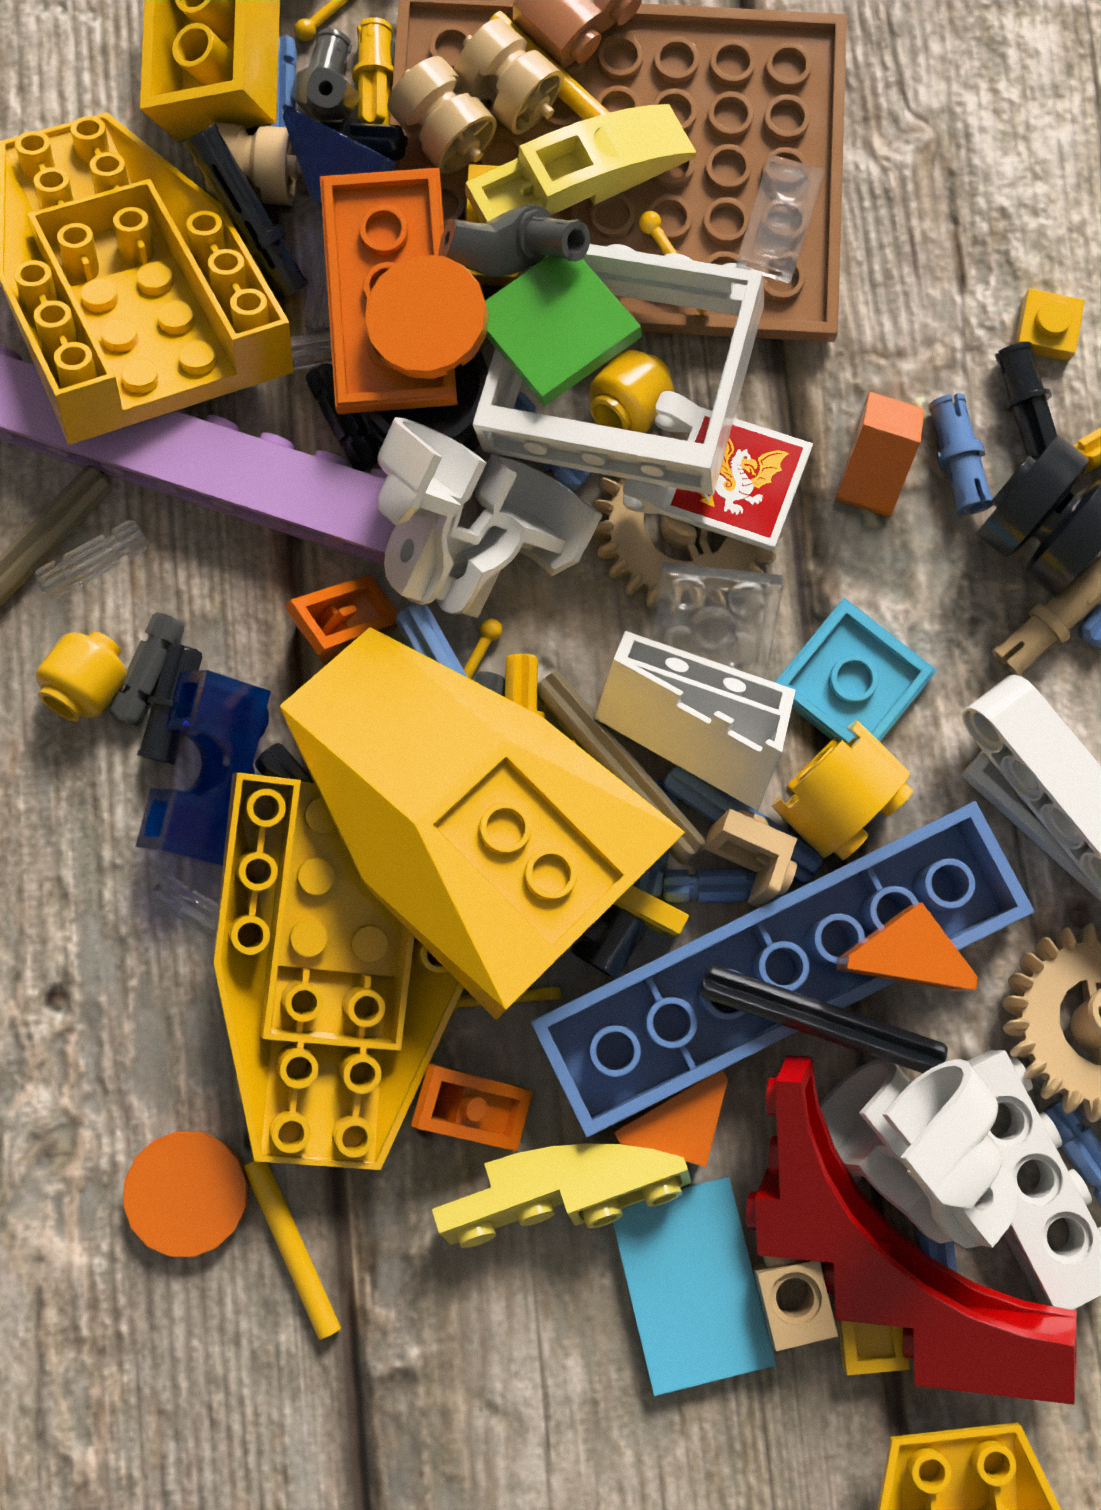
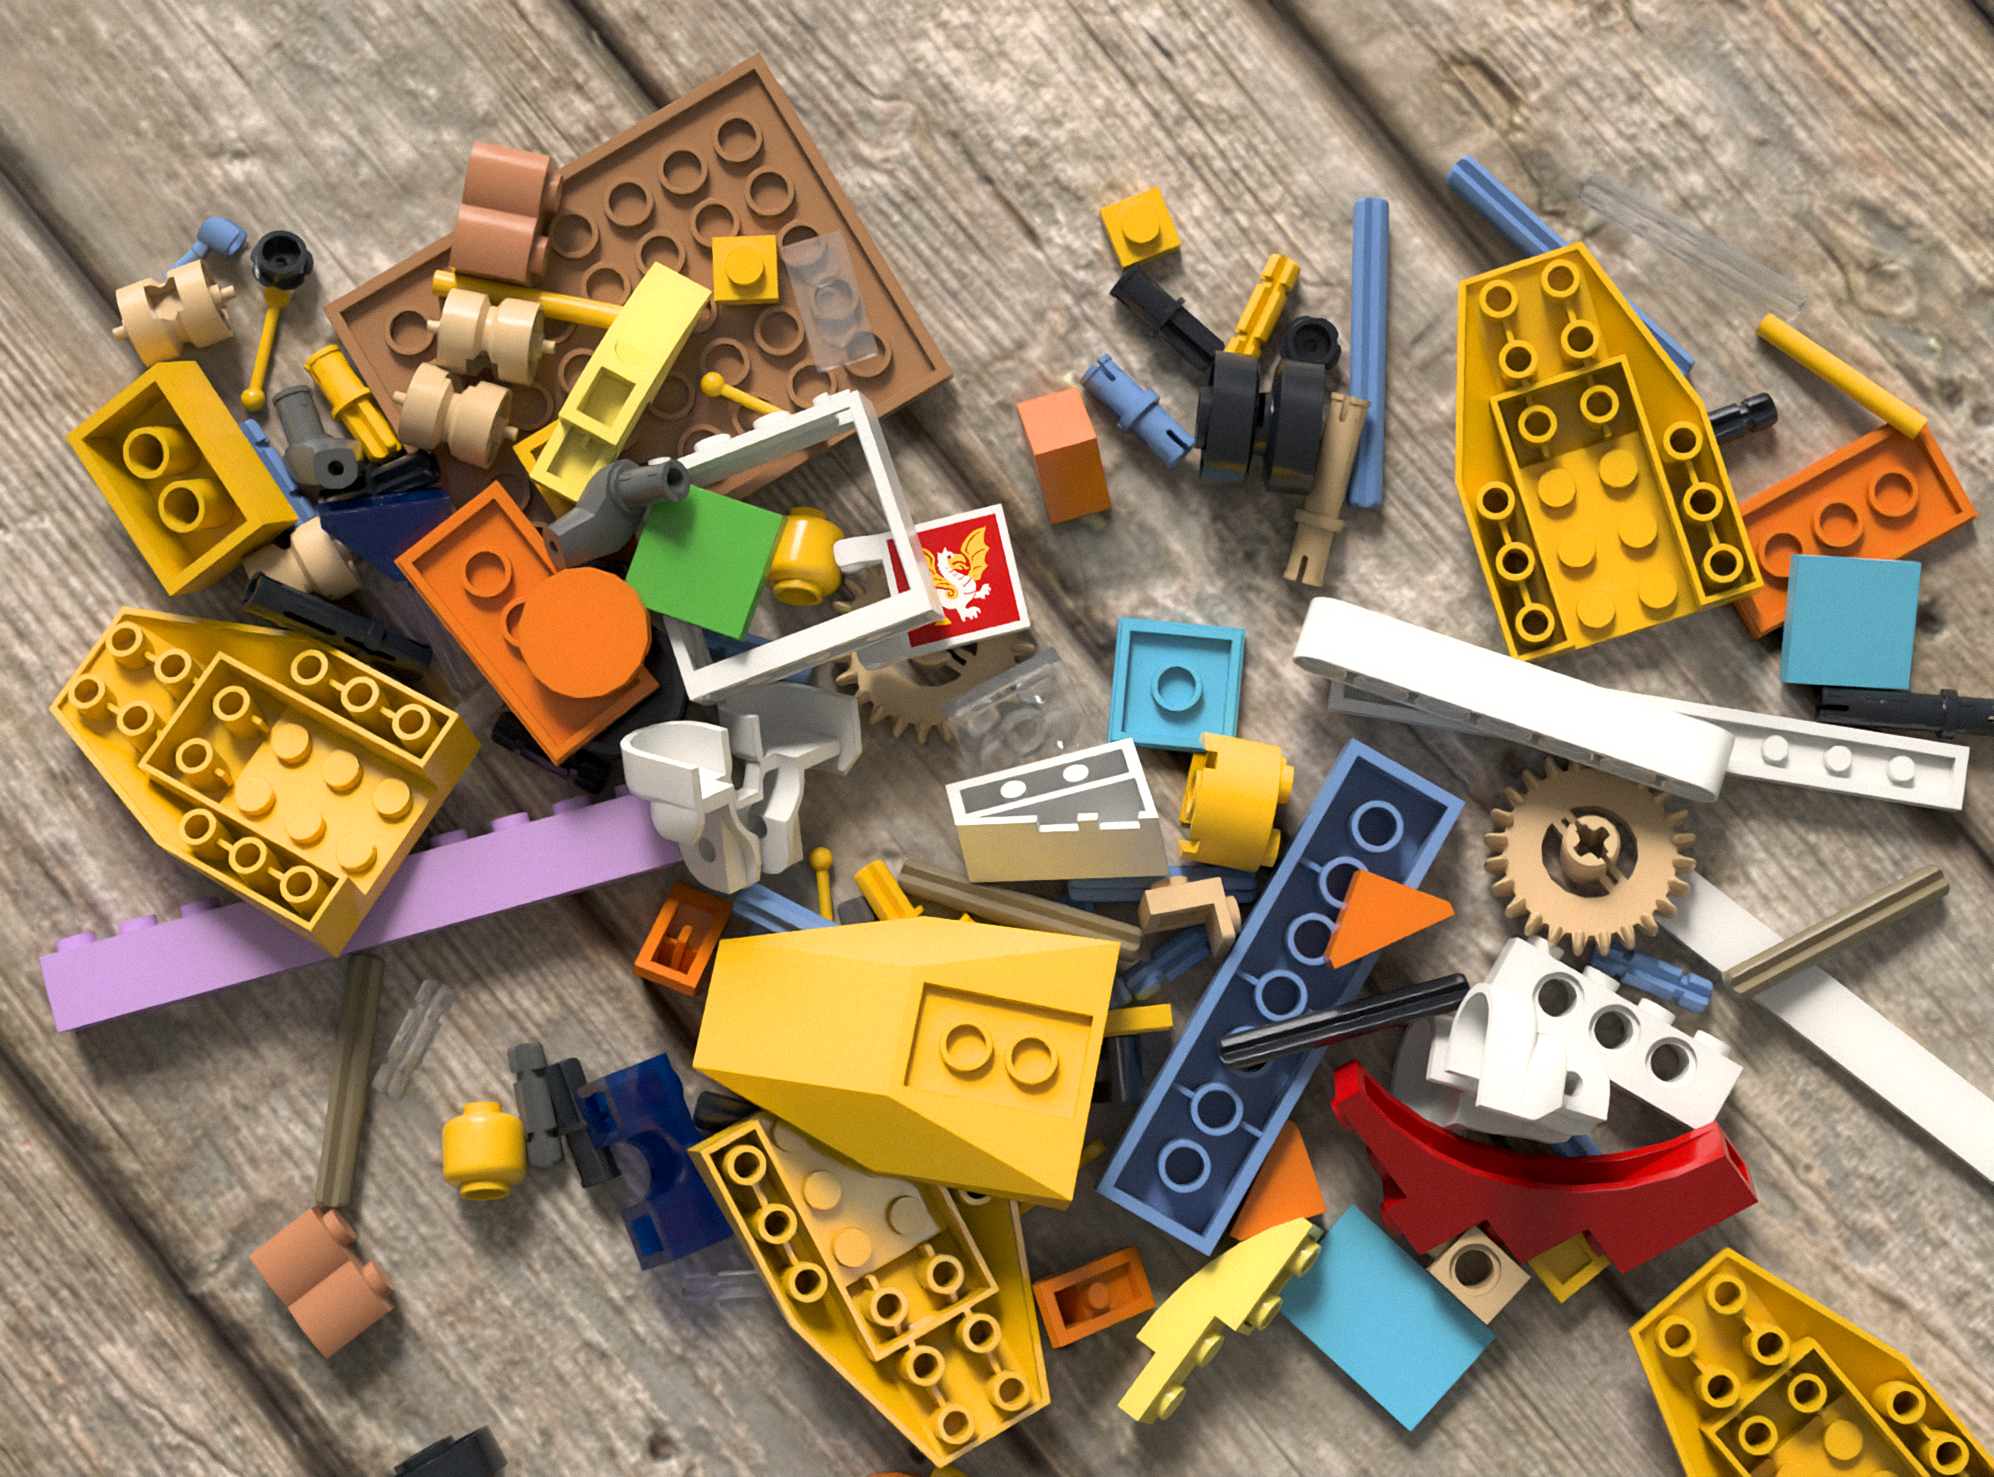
camera: 35 degrees left, 5 degrees up
none -> yellow plate [712,235,780,305]

